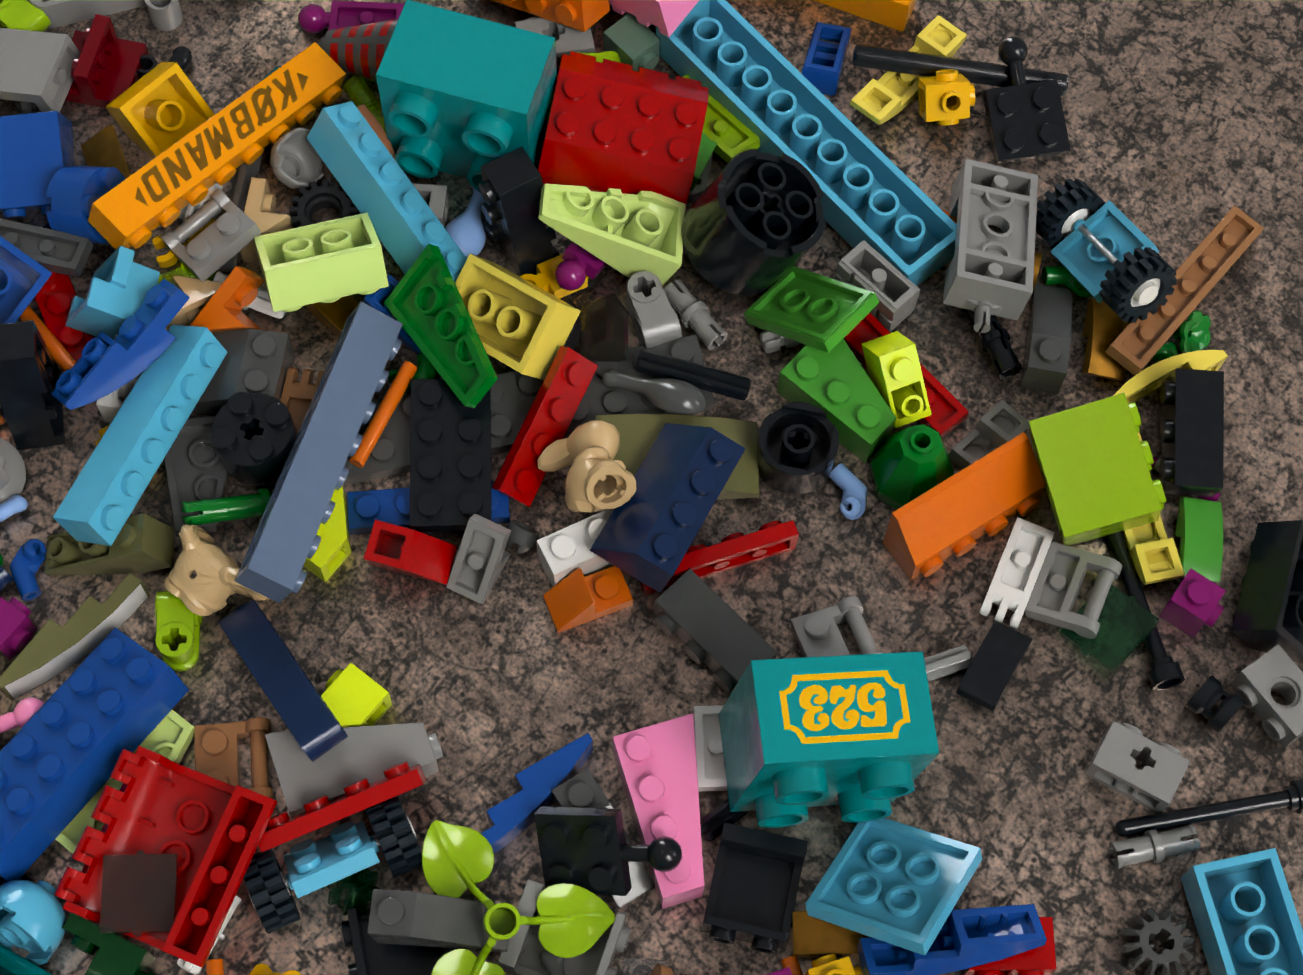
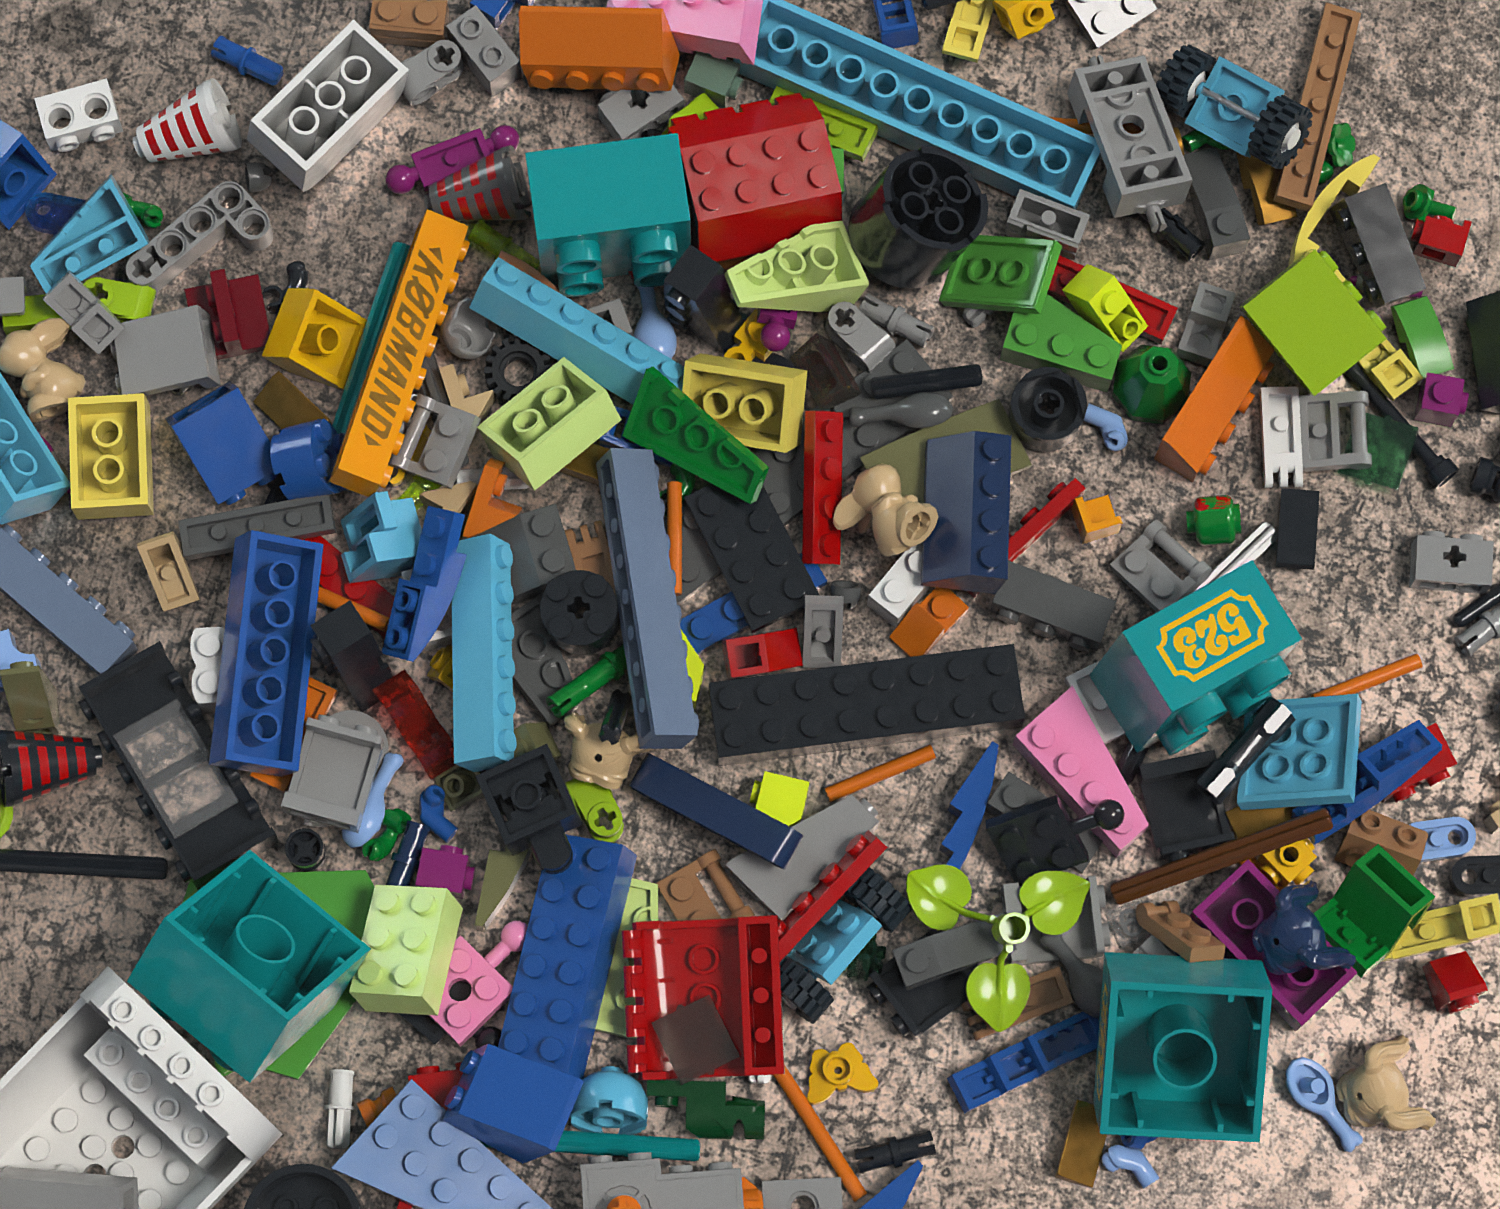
camera: 25 degrees left, 10 degrees up
none -> clear red brick [373,669,456,780]
none -> black brick [476,744,584,874]
none -> black axle [598,689,632,745]
none -> black brick [708,644,1025,767]
none -> orange bar [824,745,936,802]
none -> light orange panel [1071,495,1123,544]
none -> reddish brown axle [1111,808,1333,905]
none -> green head [1186,495,1242,546]
none -> black axle [1193,697,1296,805]
none -> orange bar [1311,653,1423,697]
none -> green plate [1403,184,1457,221]
none -> red brick [1410,215,1472,267]

